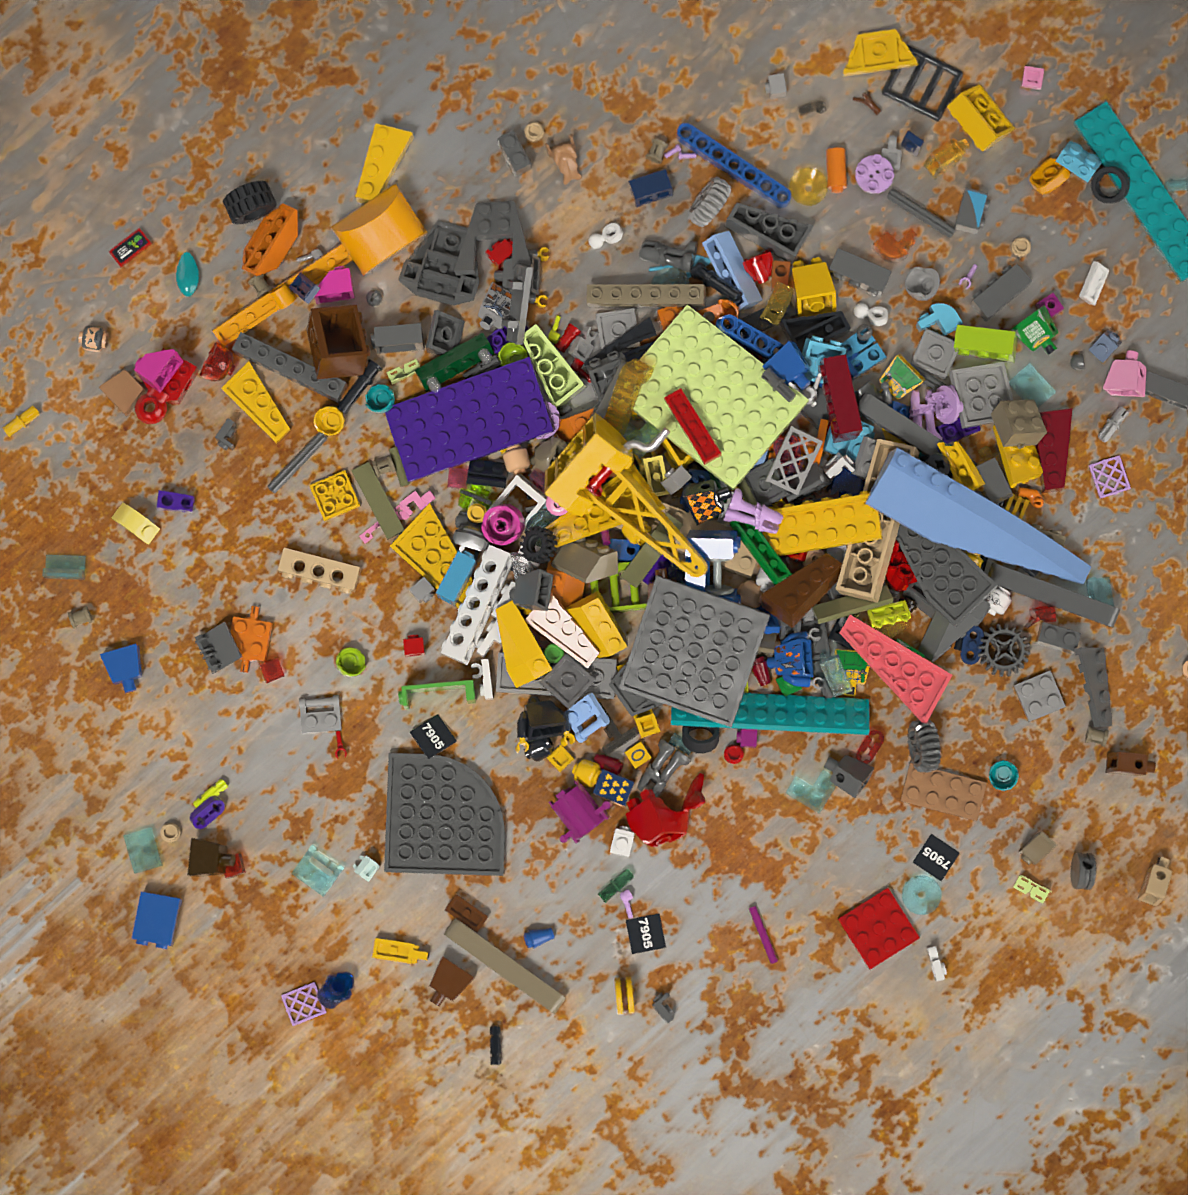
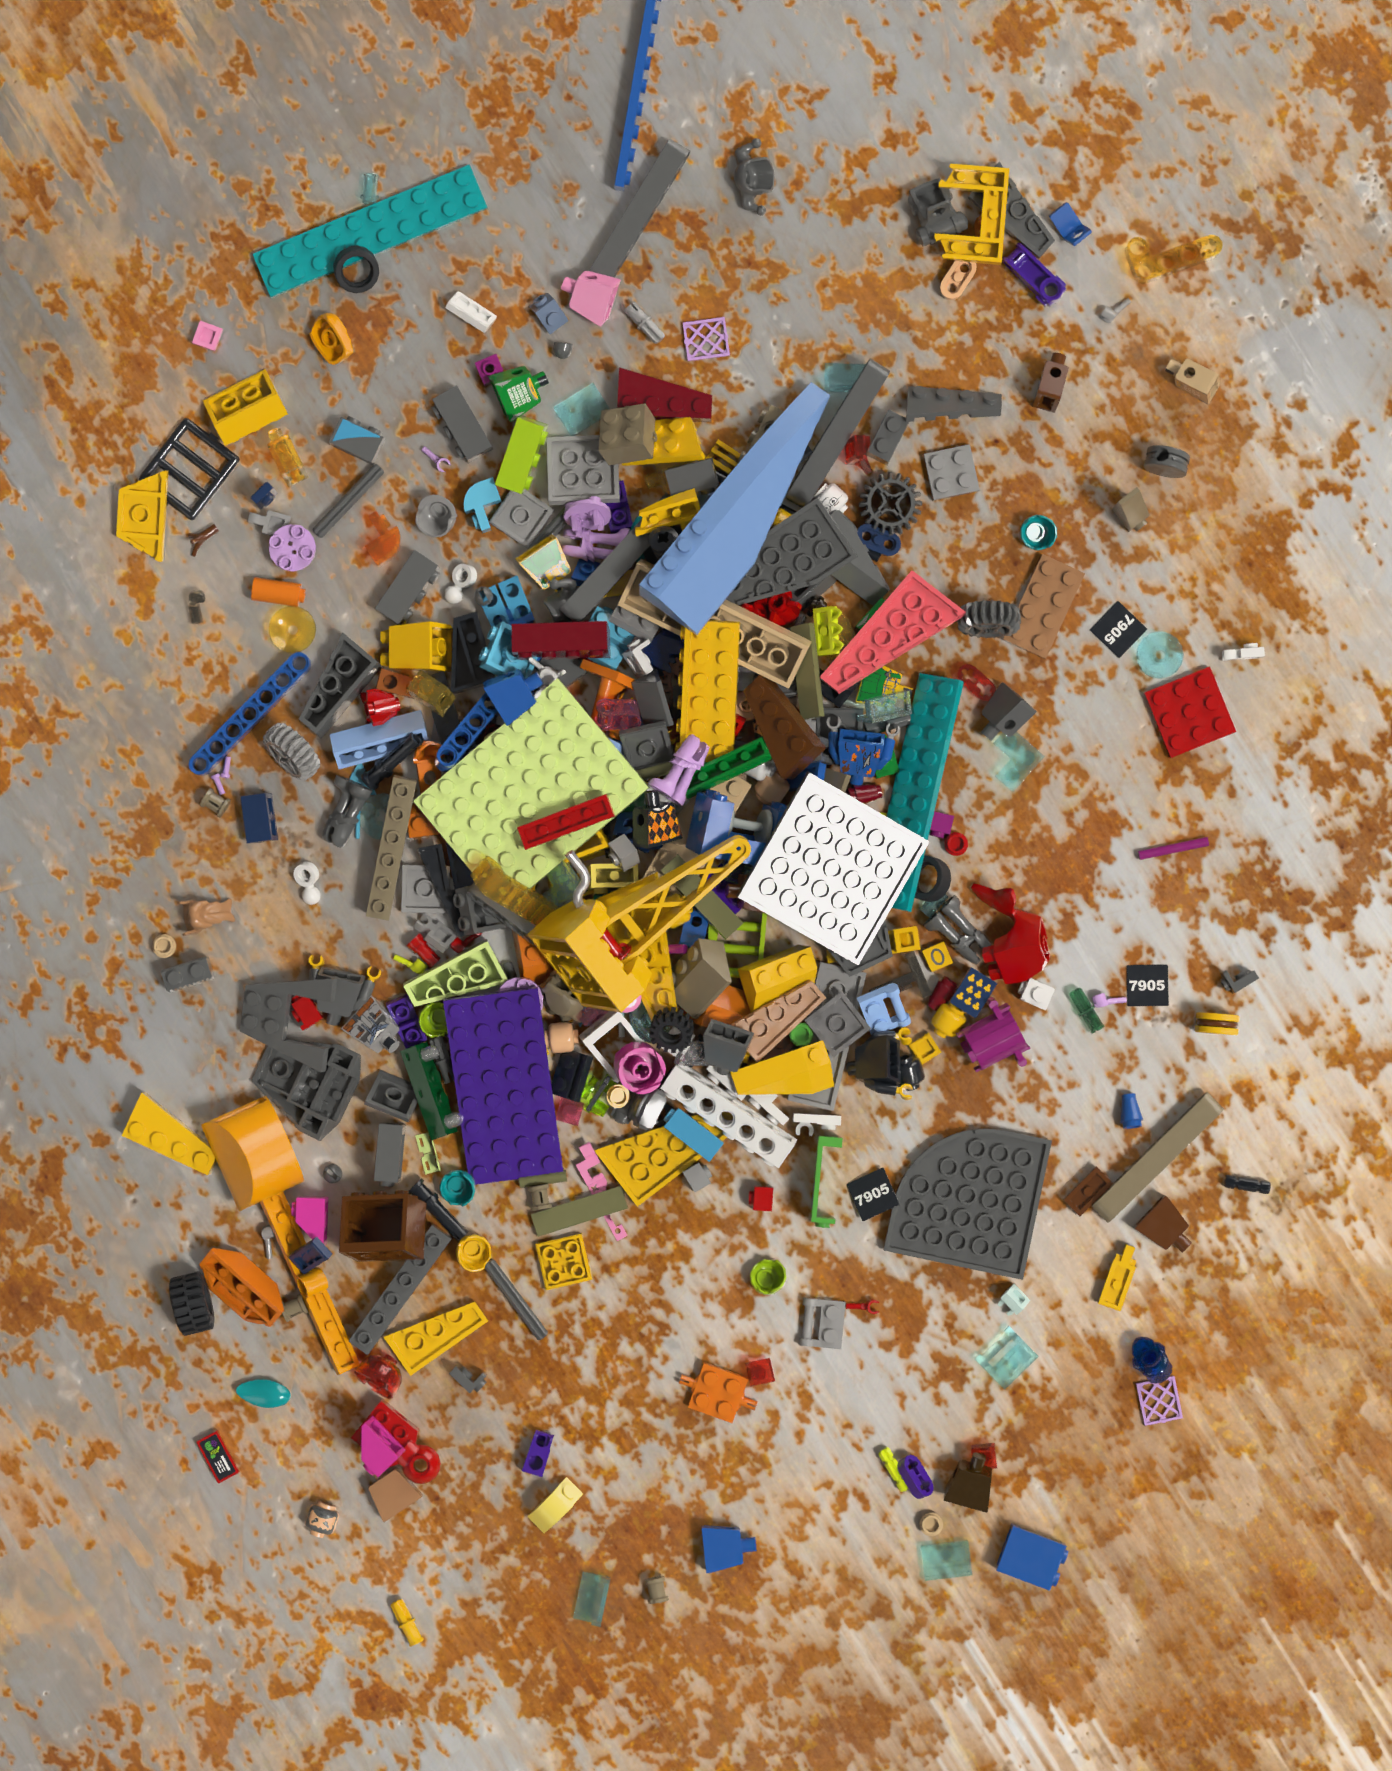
camera: 80 degrees left, 5 degrees up
dark grey hinge [195,622,242,674] -> none
tan brick [278,548,361,594] -> none
dark grey hinge [501,263,533,345] -> none
dark grey axle [761,368,796,402] -> none
light grey plate [765,73,787,99] -> none
light grey window [765,426,823,495] -> none
tan plate [1011,237,1031,257] -> none
yellowish green piece [1013,875,1051,904] -> none
orange arm [1017,487,1044,508] -> none
medium azure plate [1056,140,1102,182] -> none
dark tan bush [1085,726,1109,747] -> none

